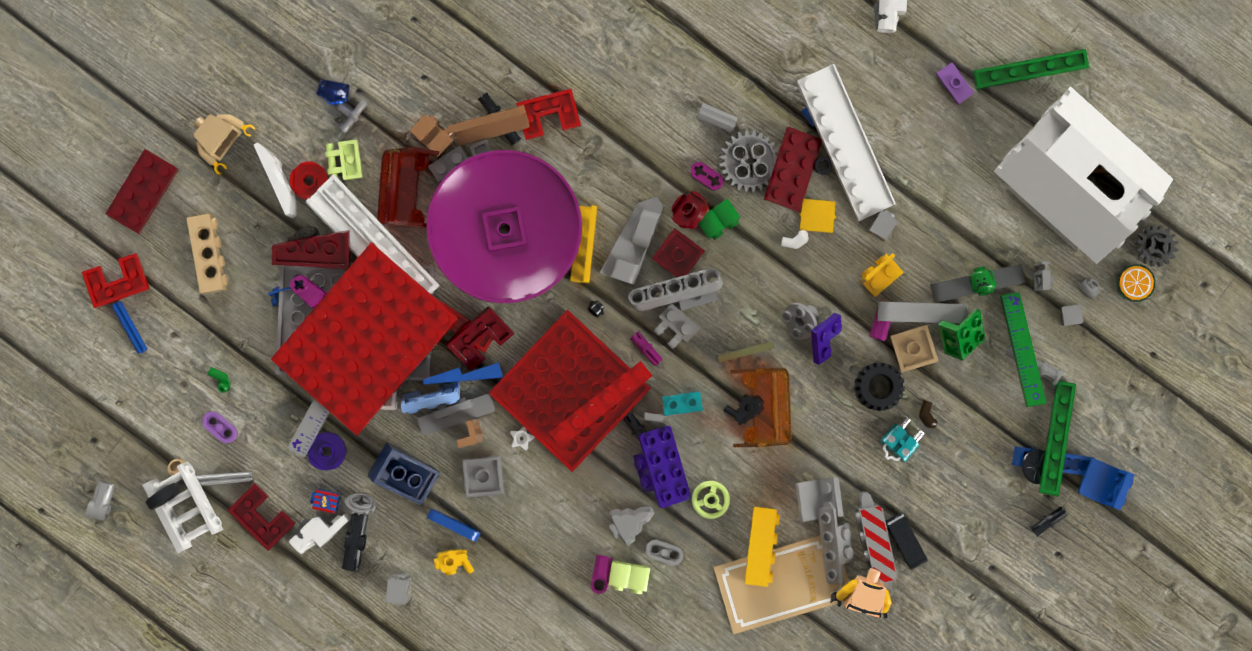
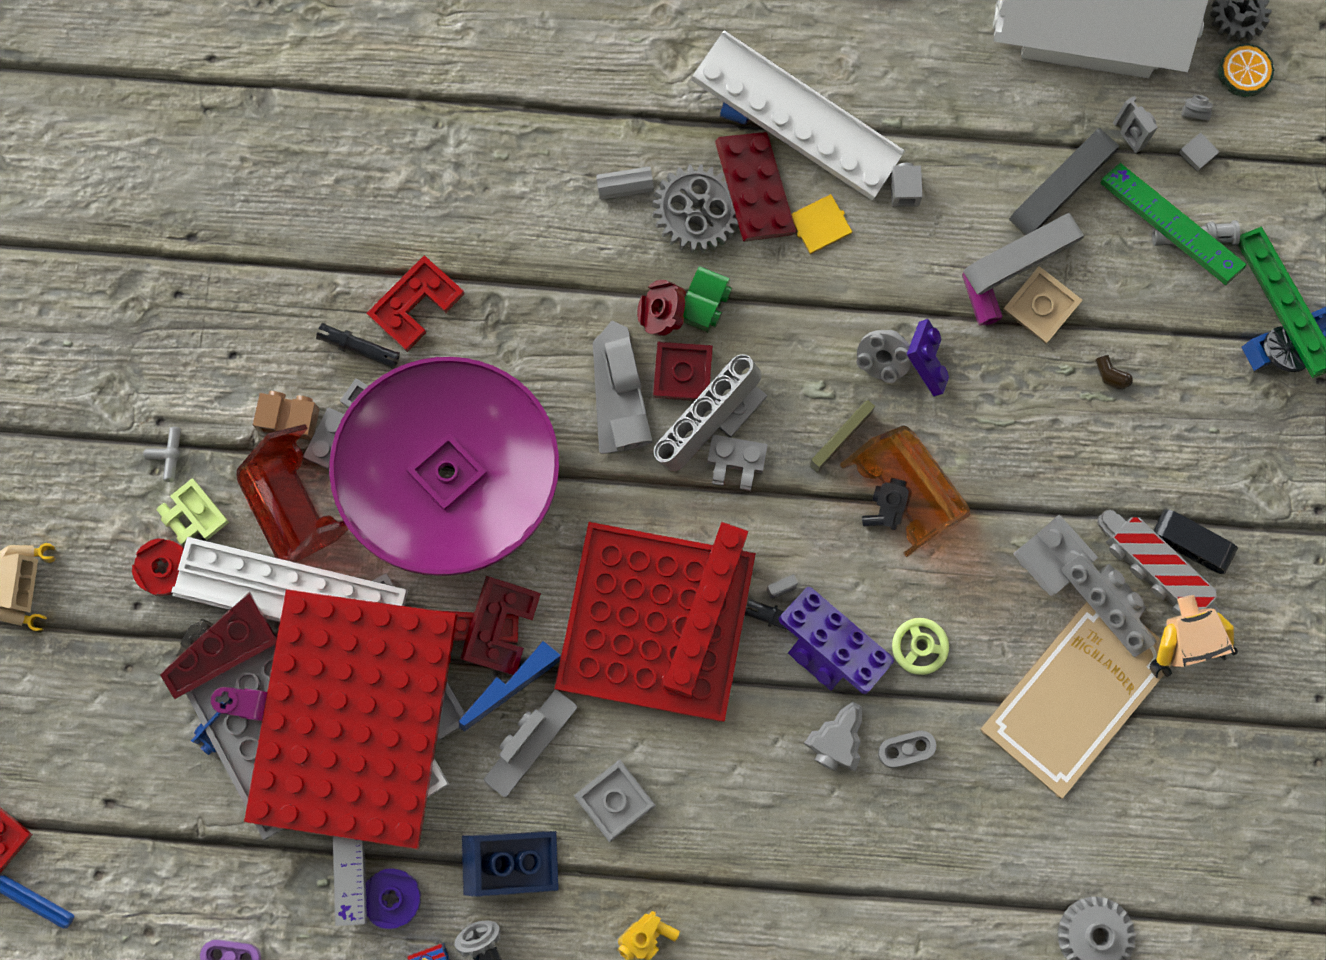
camera: 30 degrees left, 10 degrees down
tan brick [187,214,228,294] -> none
green arm [207,367,231,393] -> none
white slope [253,143,297,218] -> none
clear blue hair [315,79,350,105] -> none
light blue plate [401,382,460,414] -> none
blue beam [427,508,481,542] -> none
medium nougat panel [447,105,530,146] -> none
medium nougat fence [457,419,484,448] -> none
white plate [510,426,535,450] -> none
yellow fence [570,205,597,284] -> none
black plate [587,300,605,318] -> none
magenta piece [591,554,613,594] -> none
yellowish green brick [608,561,650,594] -> none
magenta axle [630,331,662,366] -> none
teal brick [662,391,703,416] -> none
magenta beam [690,162,723,191] -> none
yellow brick [744,507,780,587] -> none
white arm [781,230,809,249] -> none
black bush [814,157,832,175] -> none
black tyre [854,363,905,411] -> none
yellow bracket [859,253,904,298] -> none
teal piece [880,417,924,463] -> none
green bracket [938,309,985,361] -> none
green head [969,266,997,296] -> none

